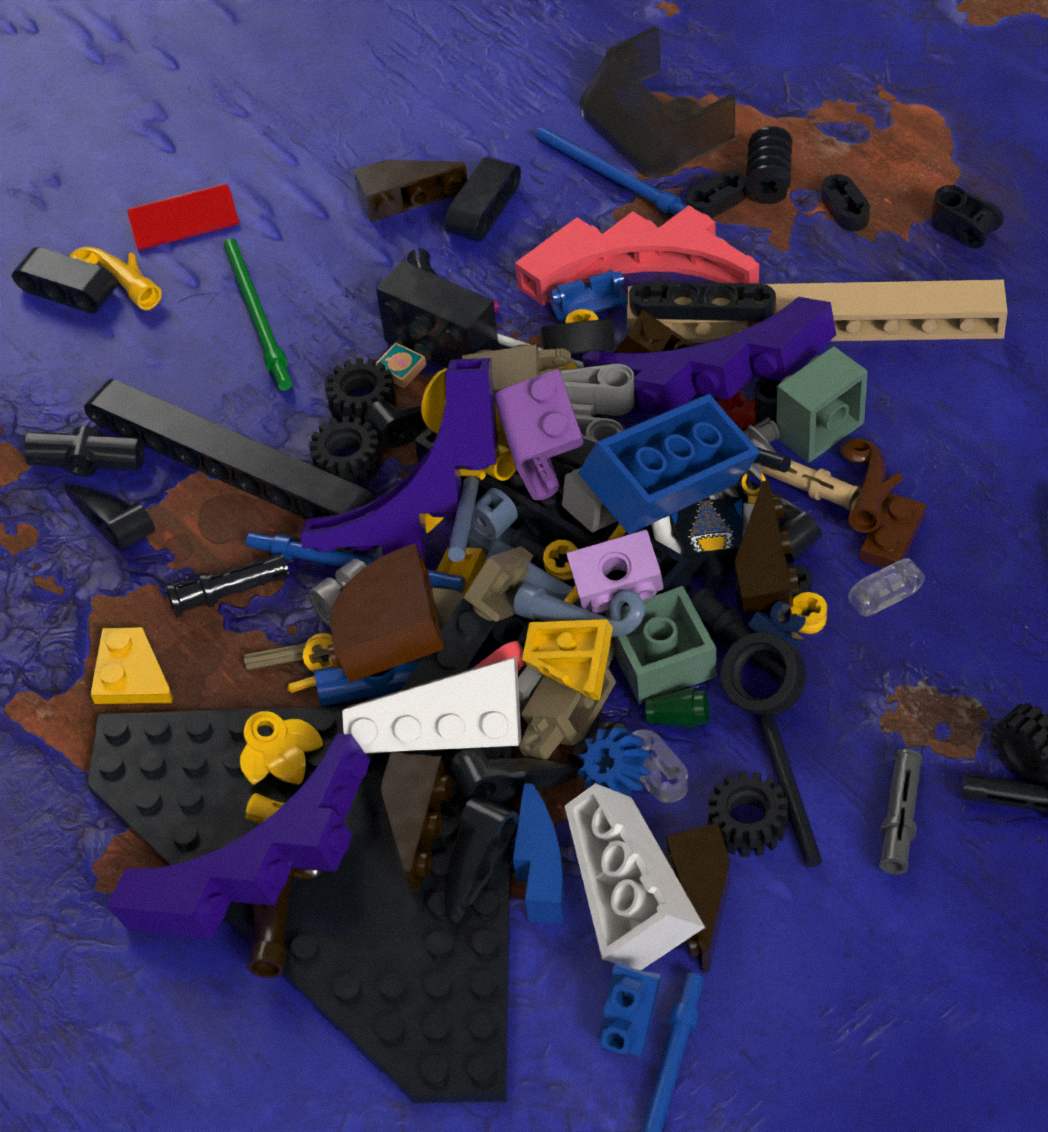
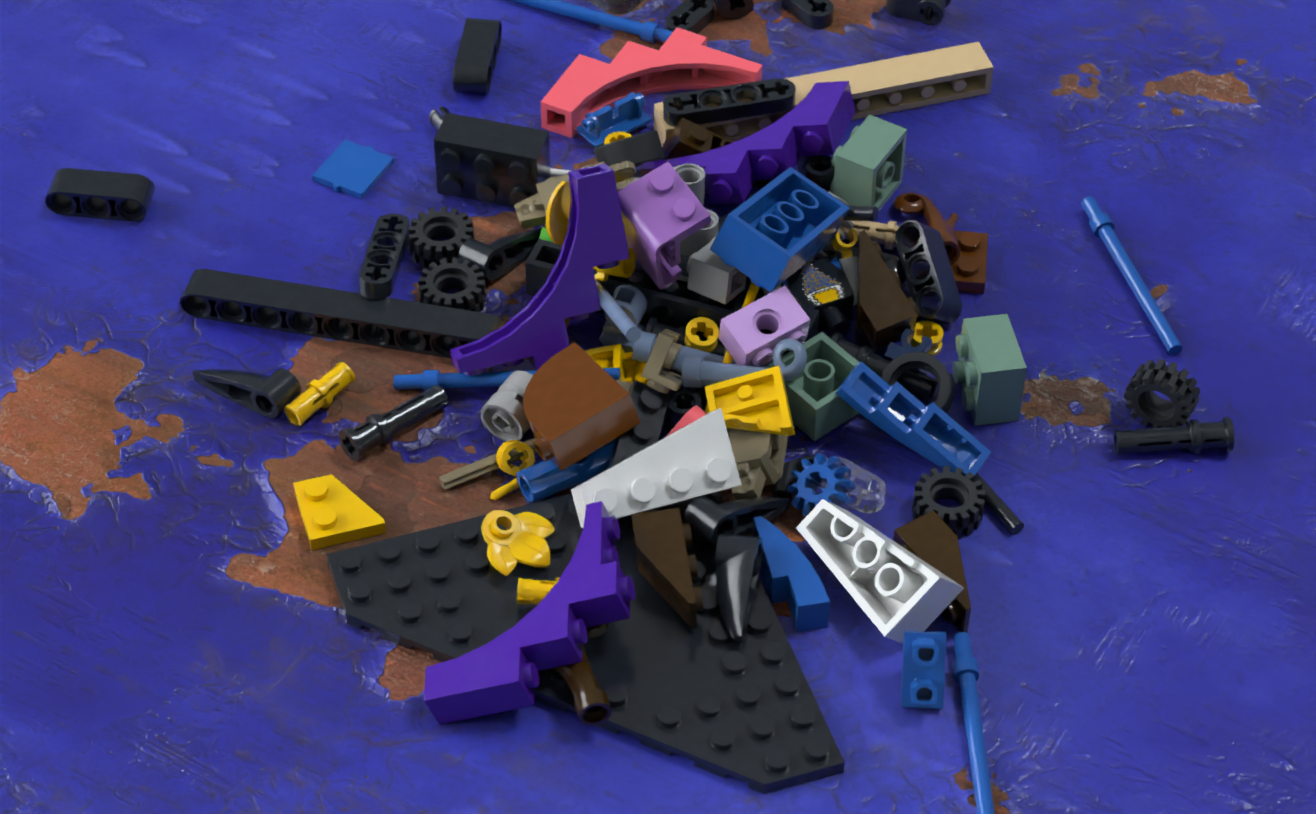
camera: 25 degrees left, 5 degrees down
black piece [24,426,145,477] -> none
yellow plant [69,247,162,310] -> none
red slope [127,184,240,250] -> none
green bar [223,238,293,391] -> none
dark brown slope [353,160,468,222] -> none
light nougat tile [376,342,426,388] -> none
dark green cone [646,687,710,730] -> none
clear beam [848,558,925,616] -> none
dark grey pin [879,749,923,875] -> none
none -> yellow pin [284,362,356,426]
none -> blue piece [312,140,394,199]
none -> black beam [359,214,409,300]
none -> blue slope [835,361,991,476]
none -> black beam [895,220,962,325]
none -> sand green brick [952,314,1027,426]

